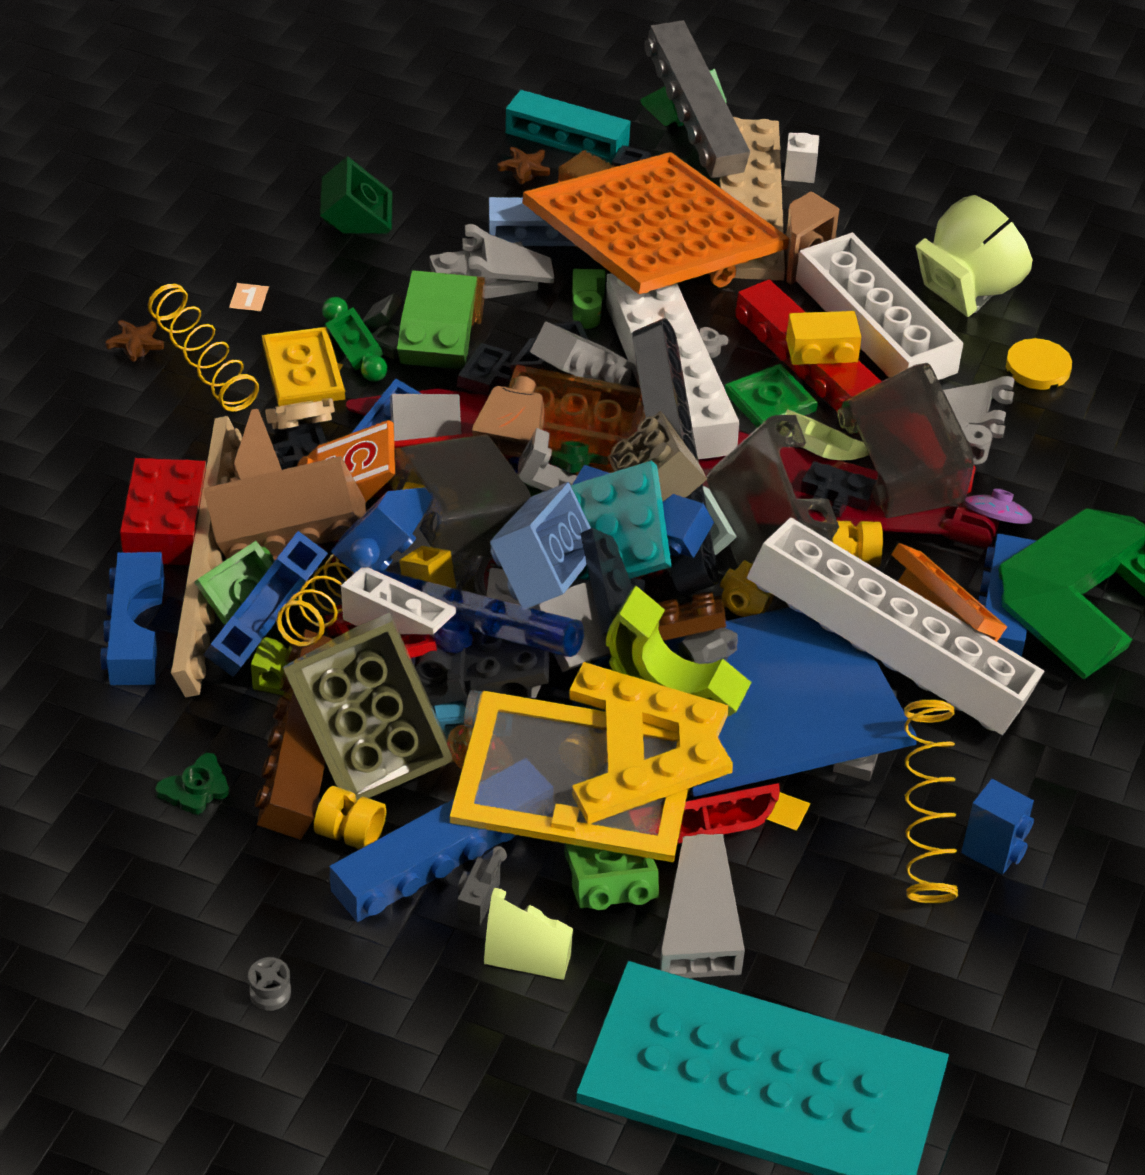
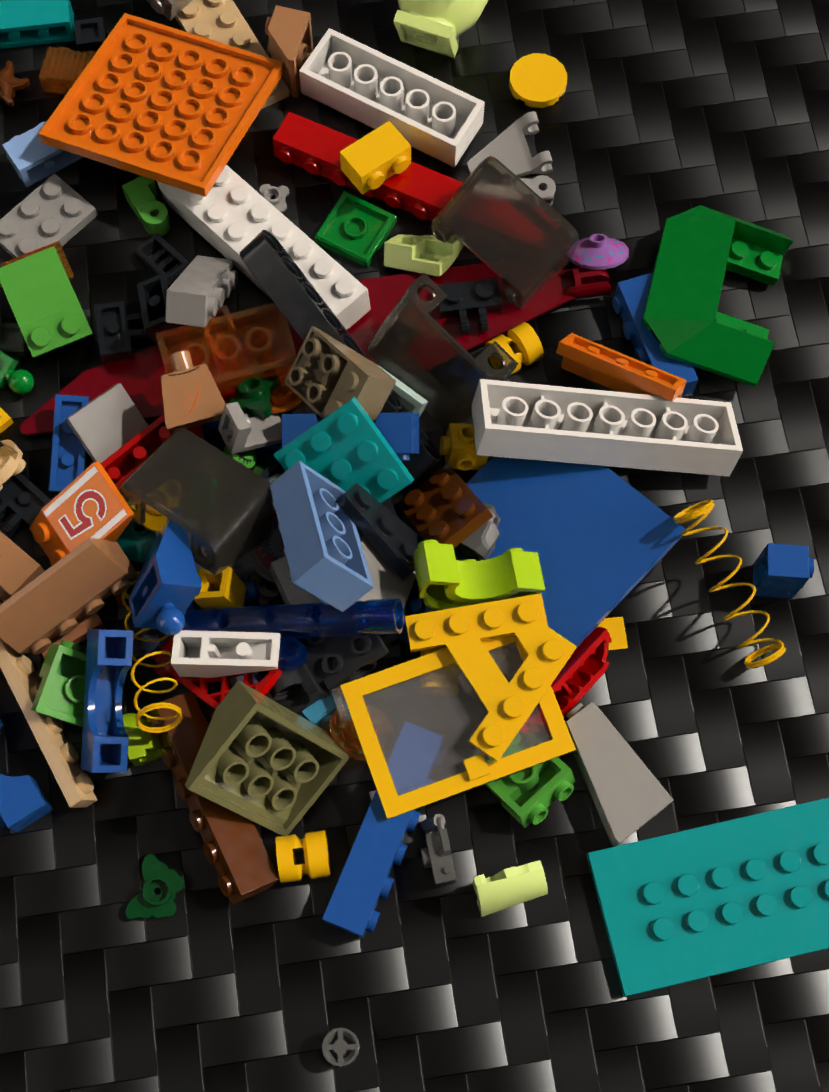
camera: 30 degrees left, 25 degrees up
light grey flag [462,224,554,283] -> none

